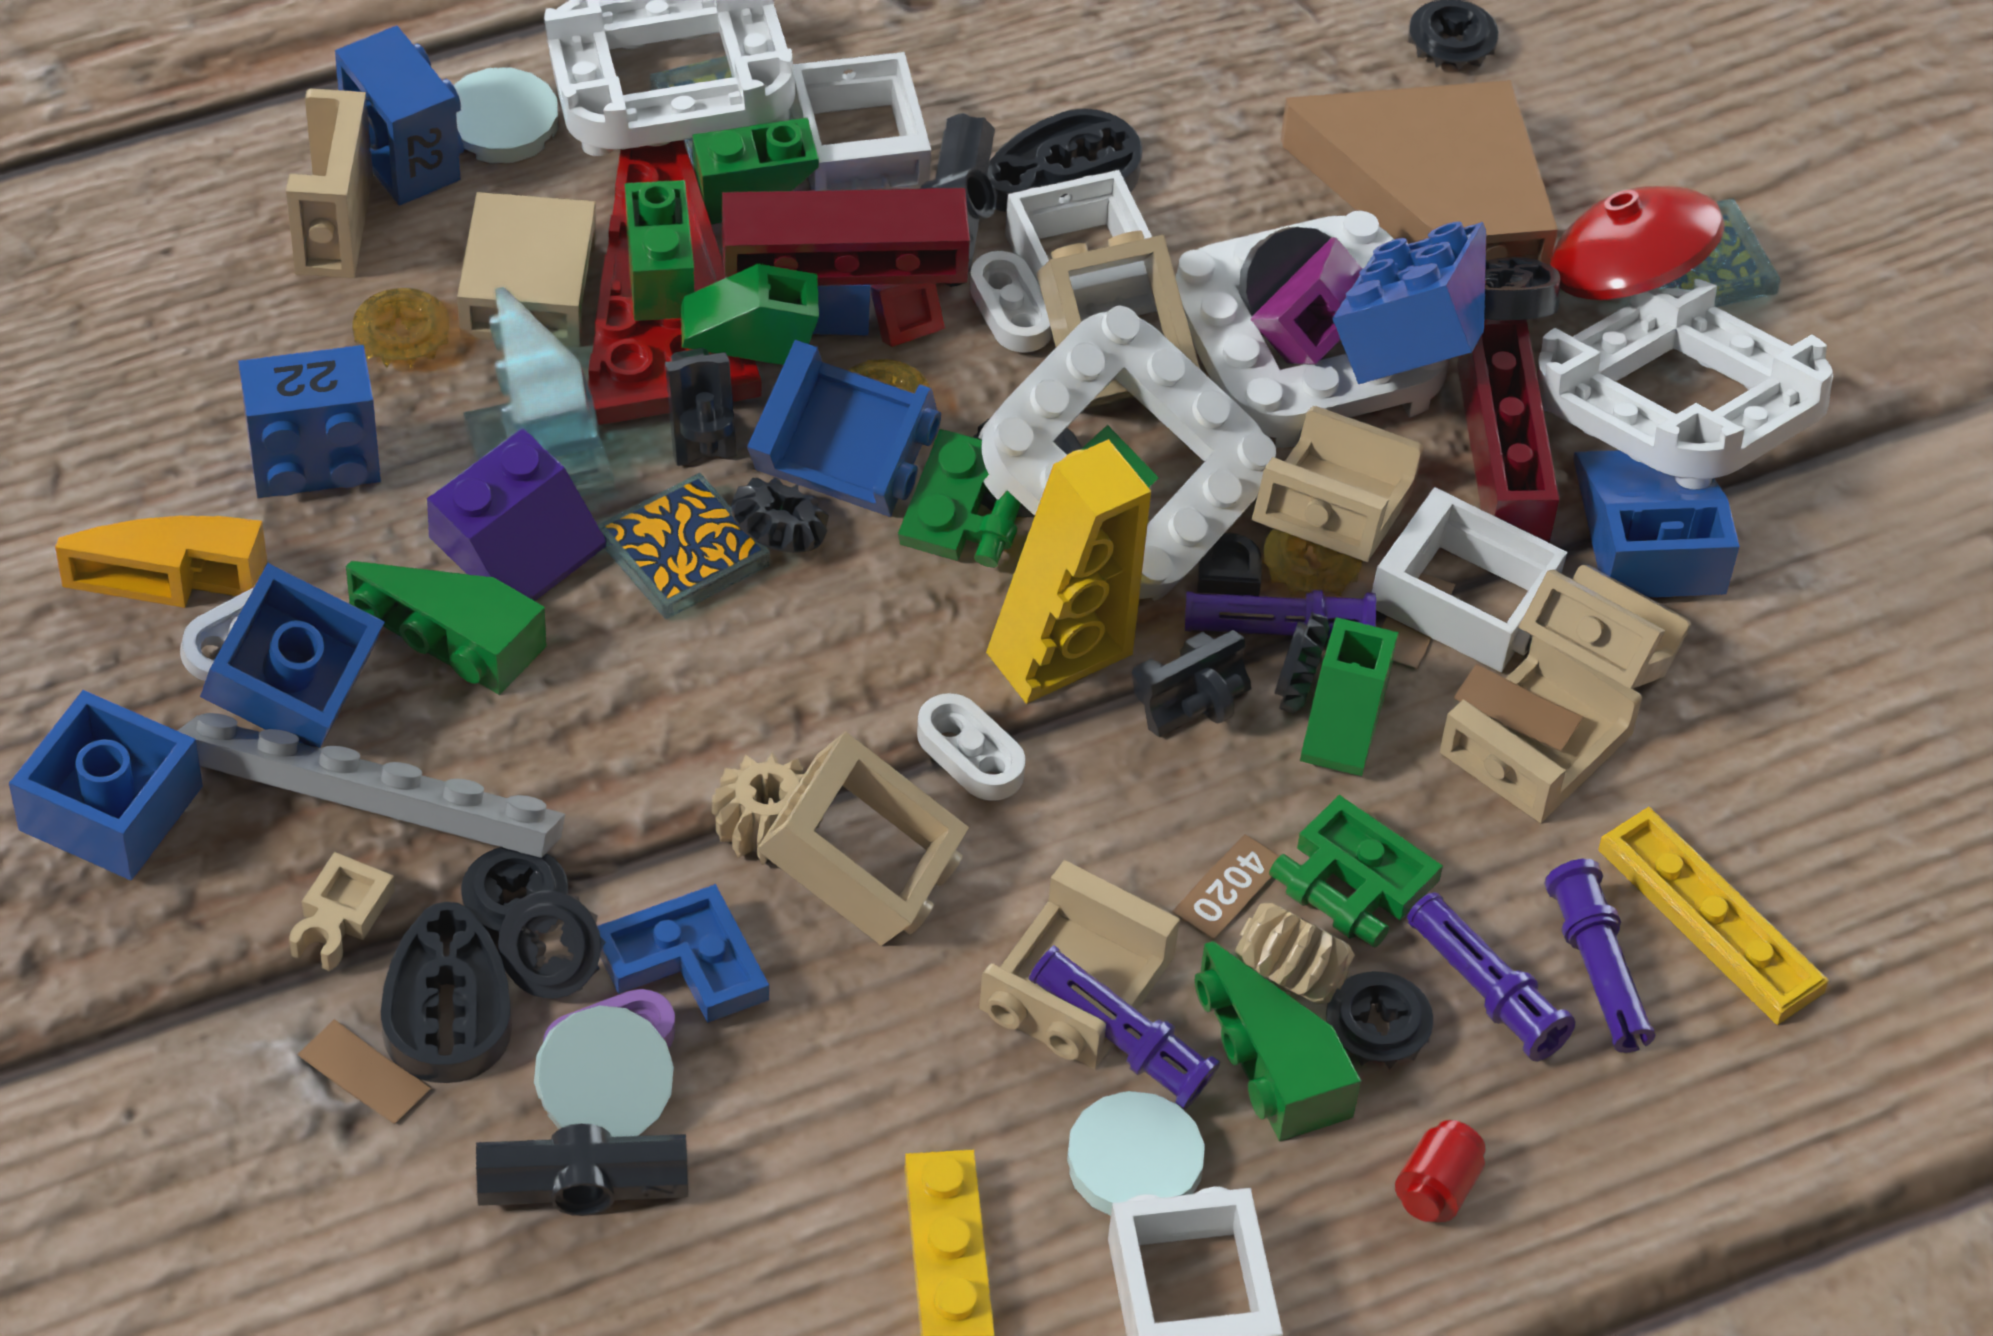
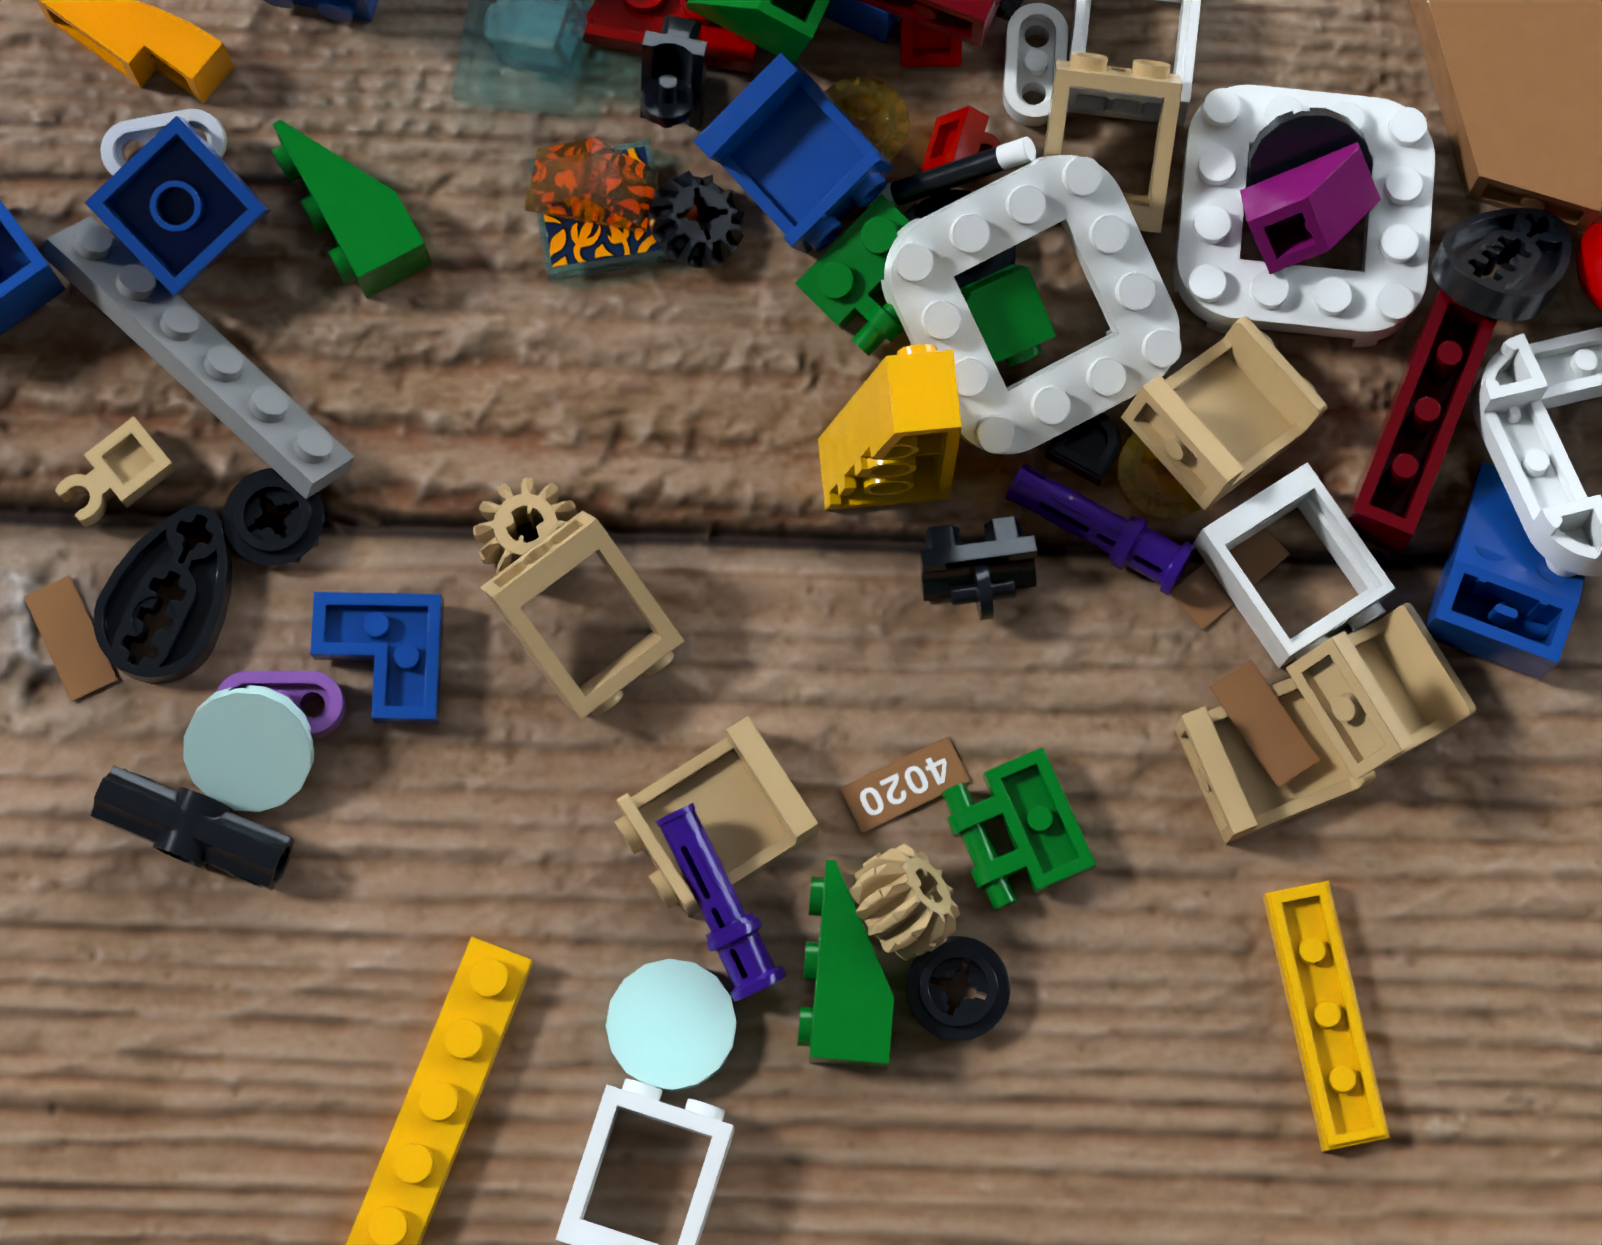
camera: 30 degrees right, 25 degrees up
dark purple slope [427,427,606,601] -> none
black gear [498,889,606,999] -> none
white plate [917,693,1025,801] -> none
black gear [1274,612,1330,713] -> none
green slope [1300,617,1398,776] -> none
blue slope [1332,222,1486,385] -> none
red brick [1395,1120,1486,1222] -> none
dark purple pin [1407,892,1576,1062] -> none
dark purple pin [1544,859,1656,1053] -> none
none -> clear orange slope [525,137,659,233]
none -> black bar [866,136,1036,208]
none -> red tile [920,106,1000,183]

